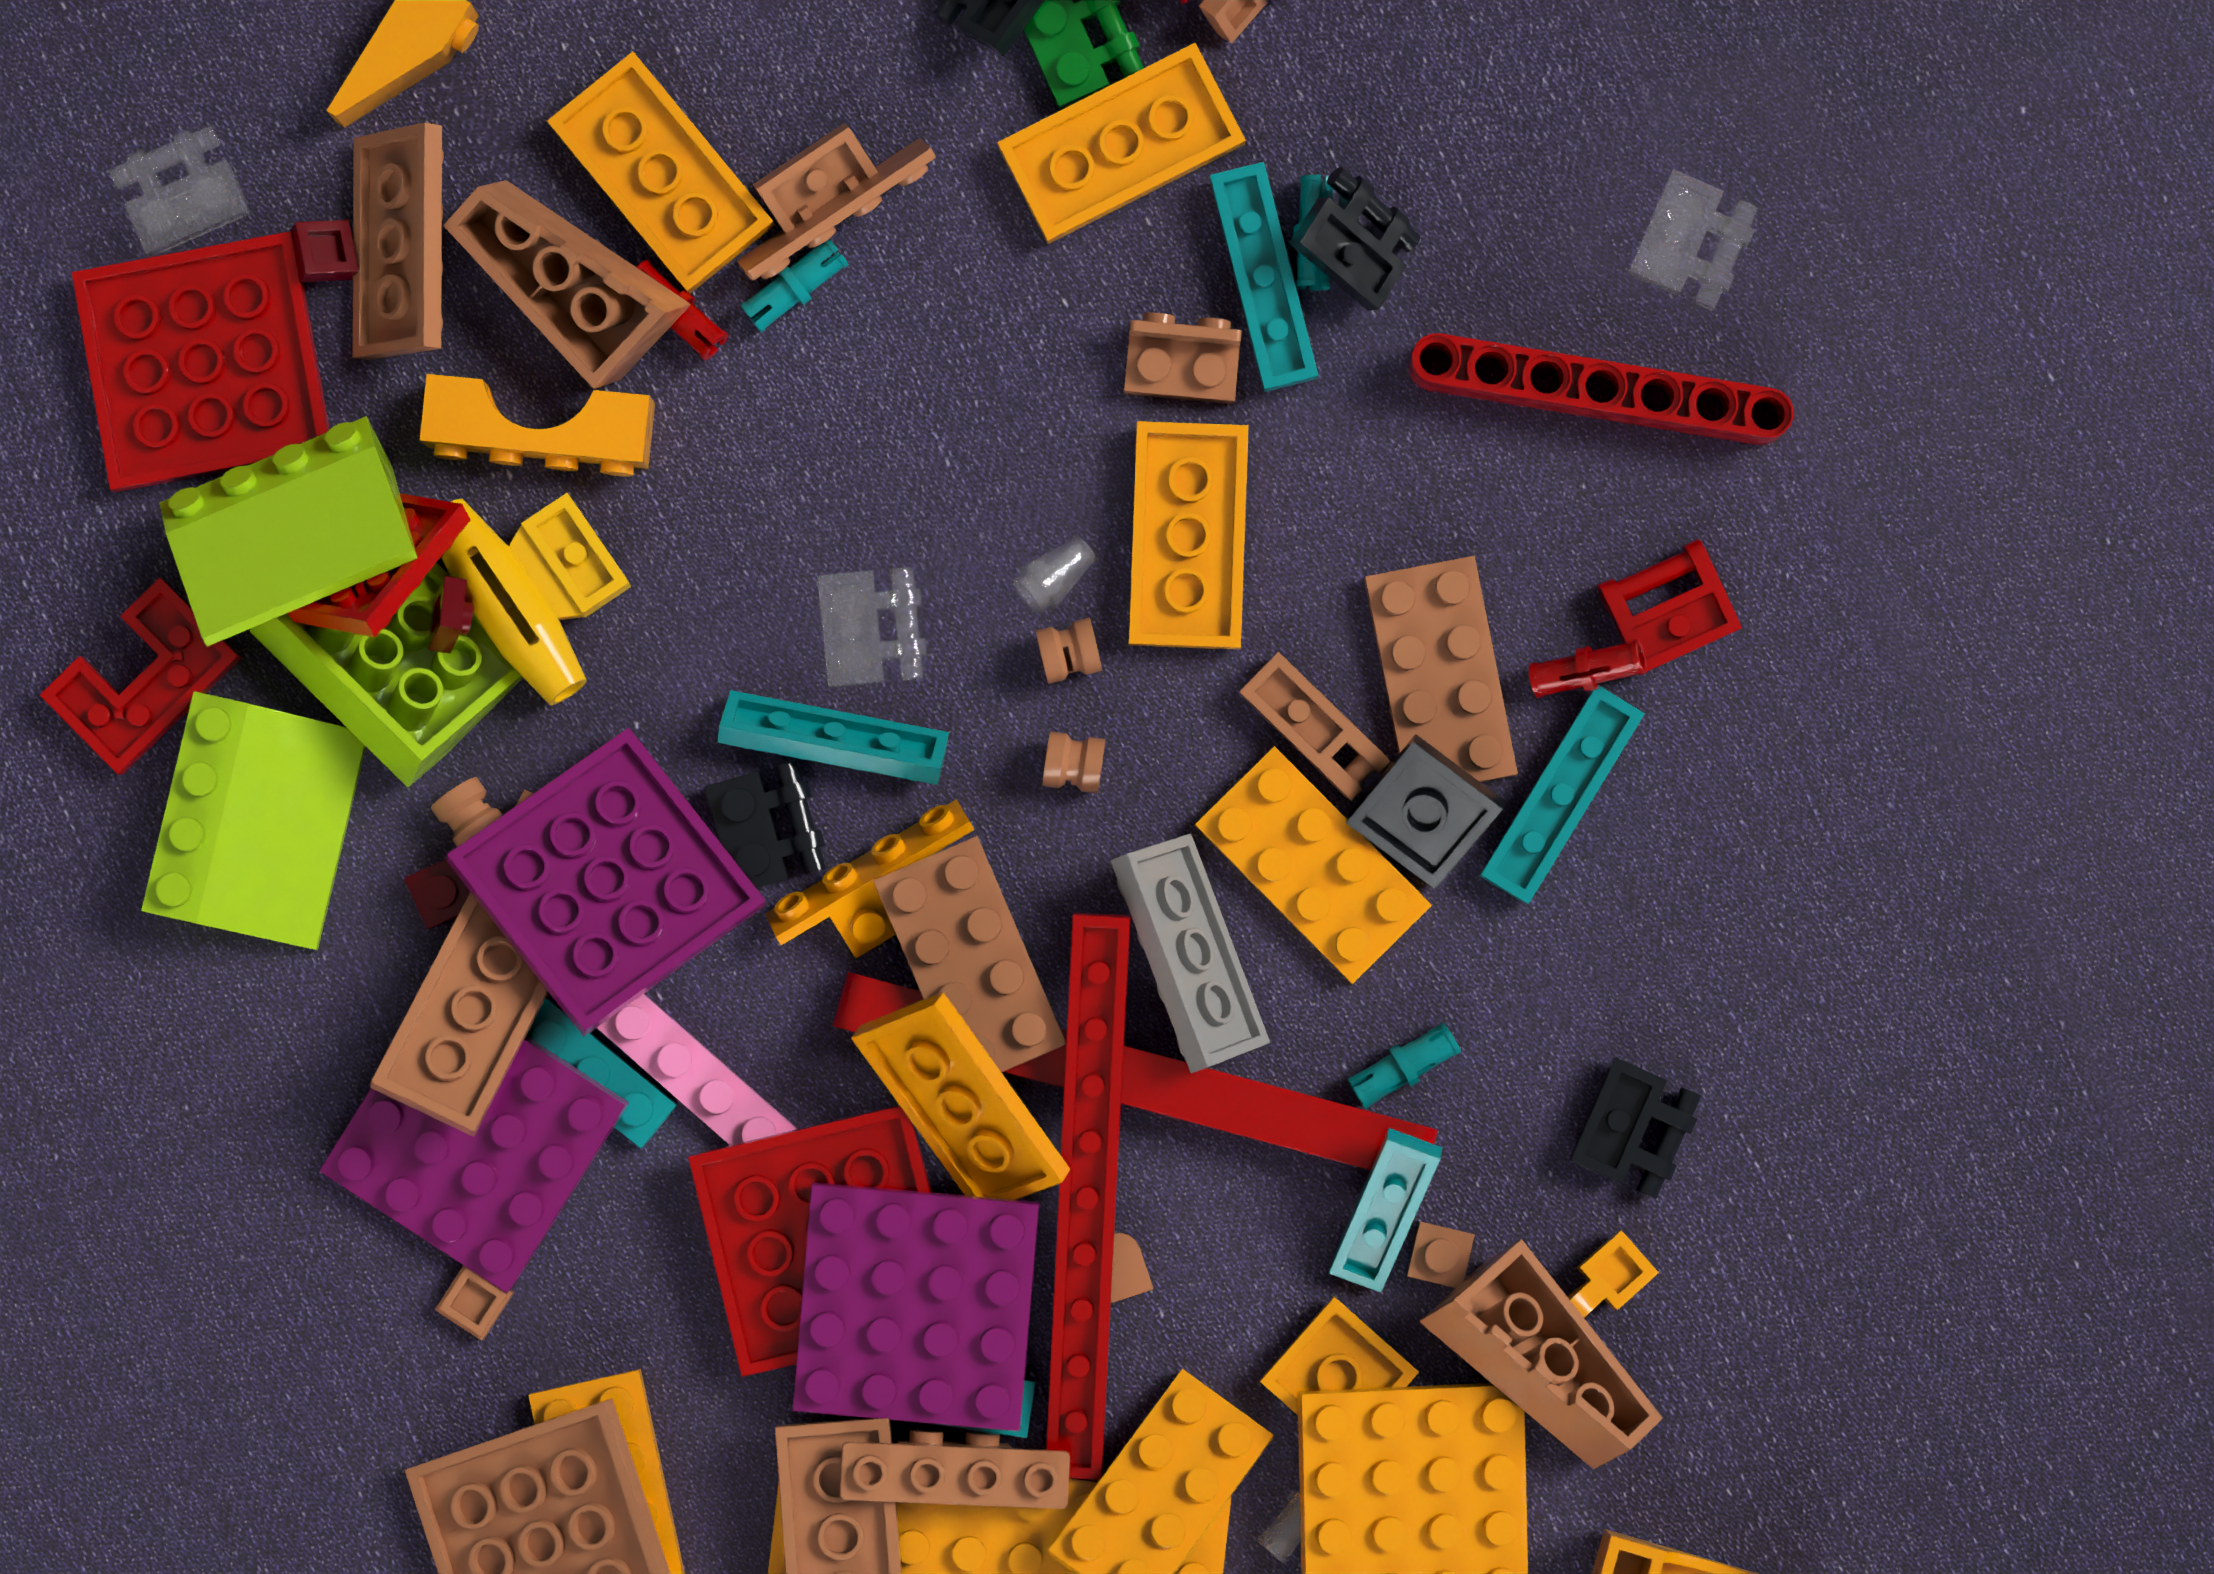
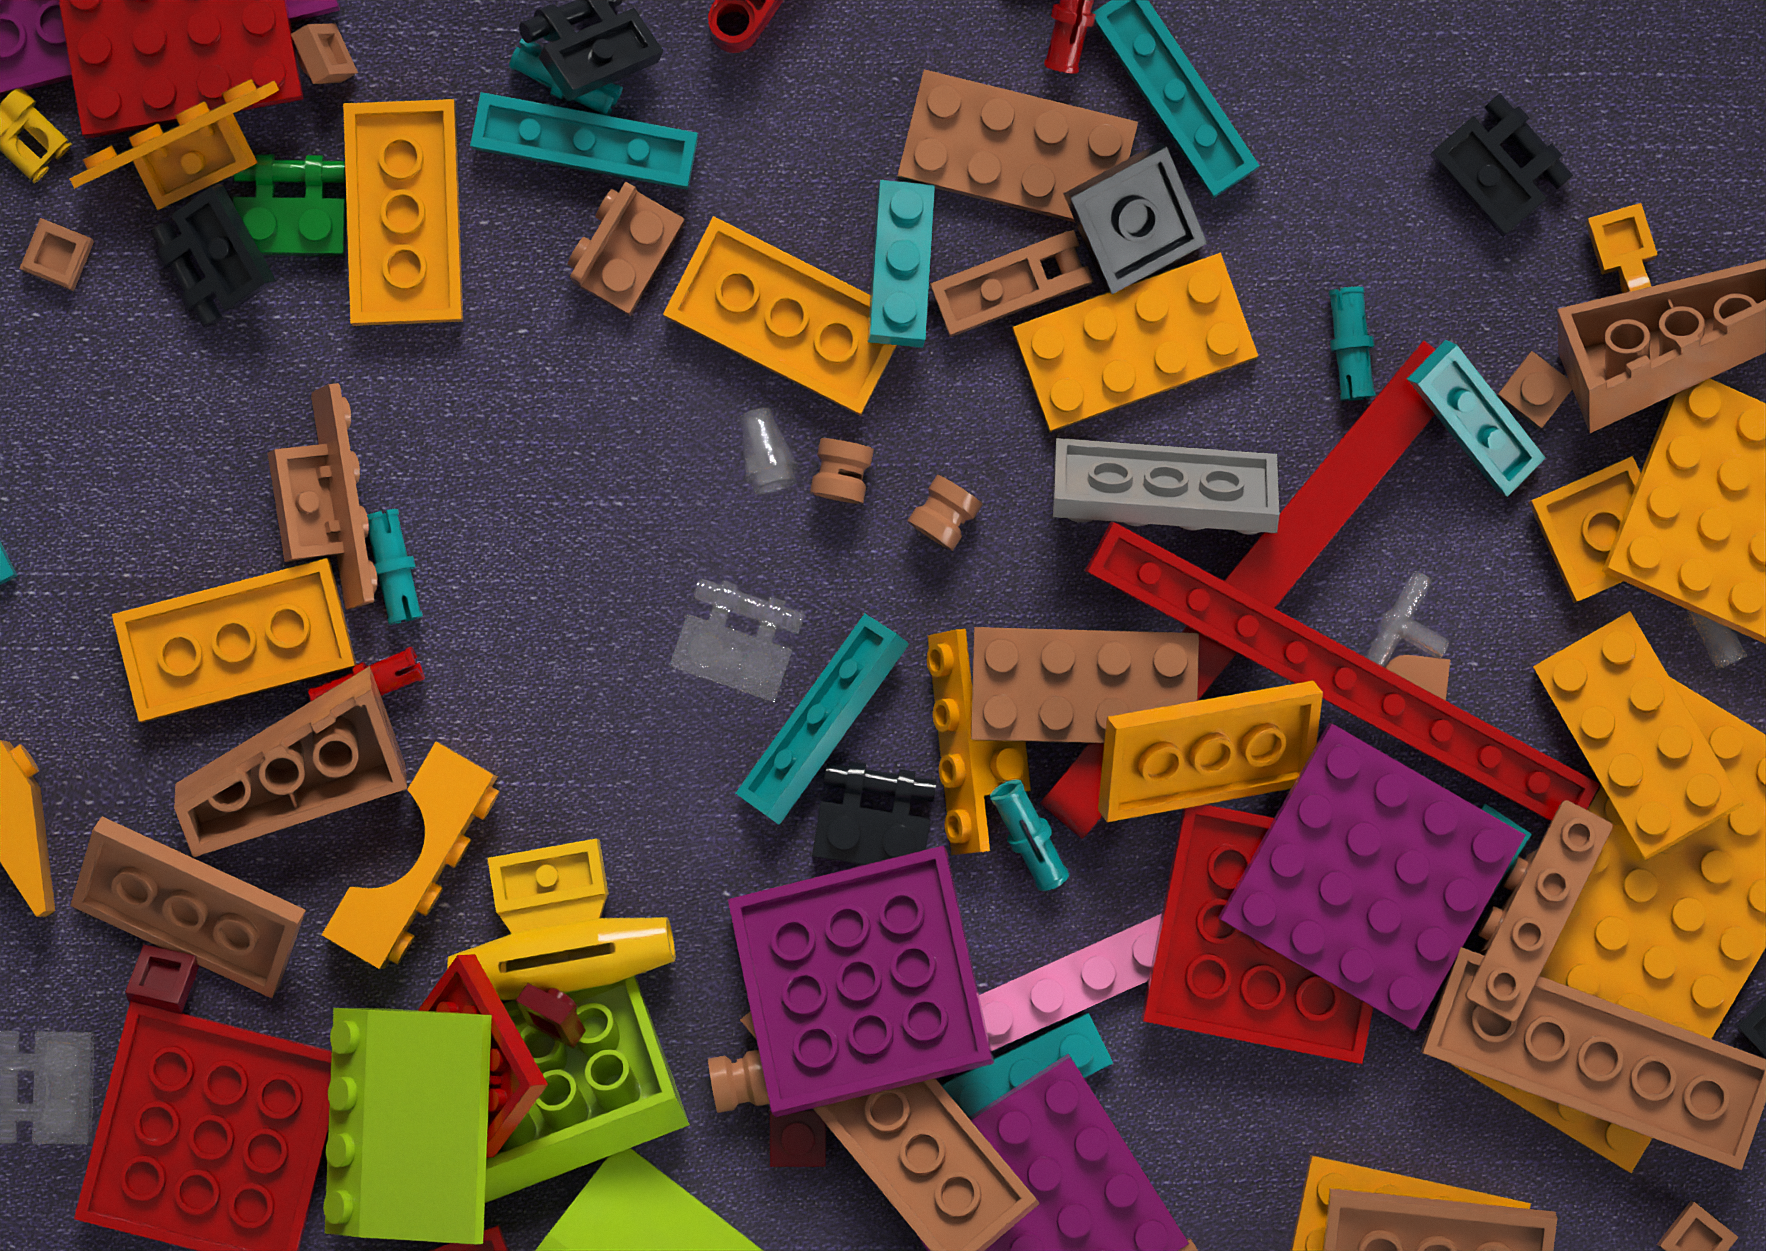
camera: 65 degrees left, 0 degrees up
none -> teal plate [868,180,935,348]
none -> teal pin [990,779,1069,891]
none -> clear piece [1365,571,1449,668]

